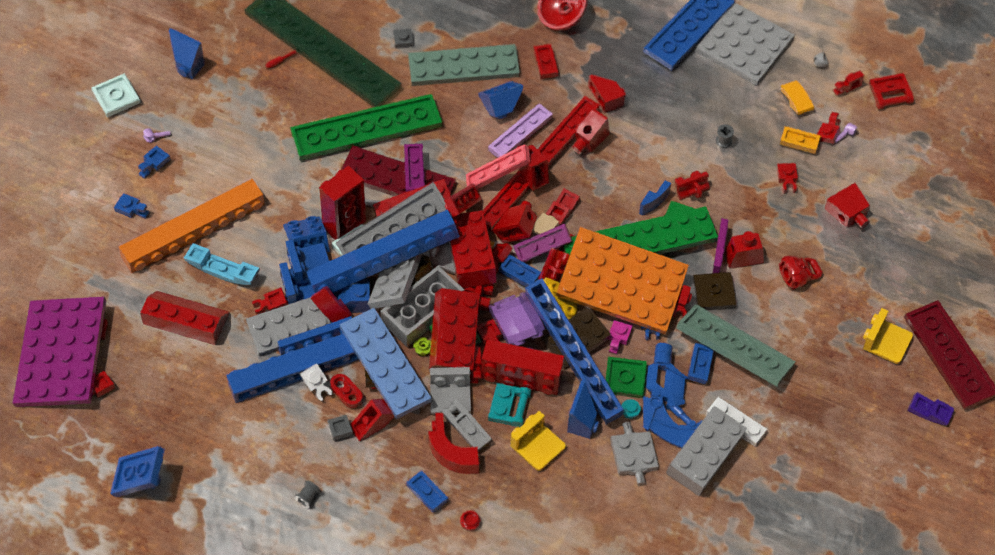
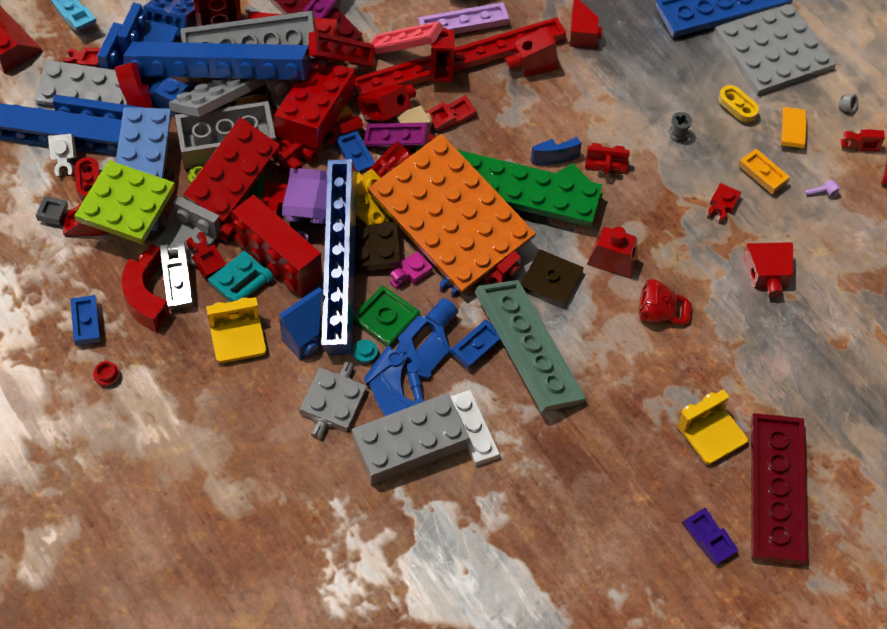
camera: 30 degrees right, 0 degrees up
magenta tile [712,218,729,273] -> none
red plate [816,112,841,144] -> none
none -> lime plate [74,160,175,245]
none -> red plate [186,232,227,278]
none -> yellow plate [718,85,759,123]

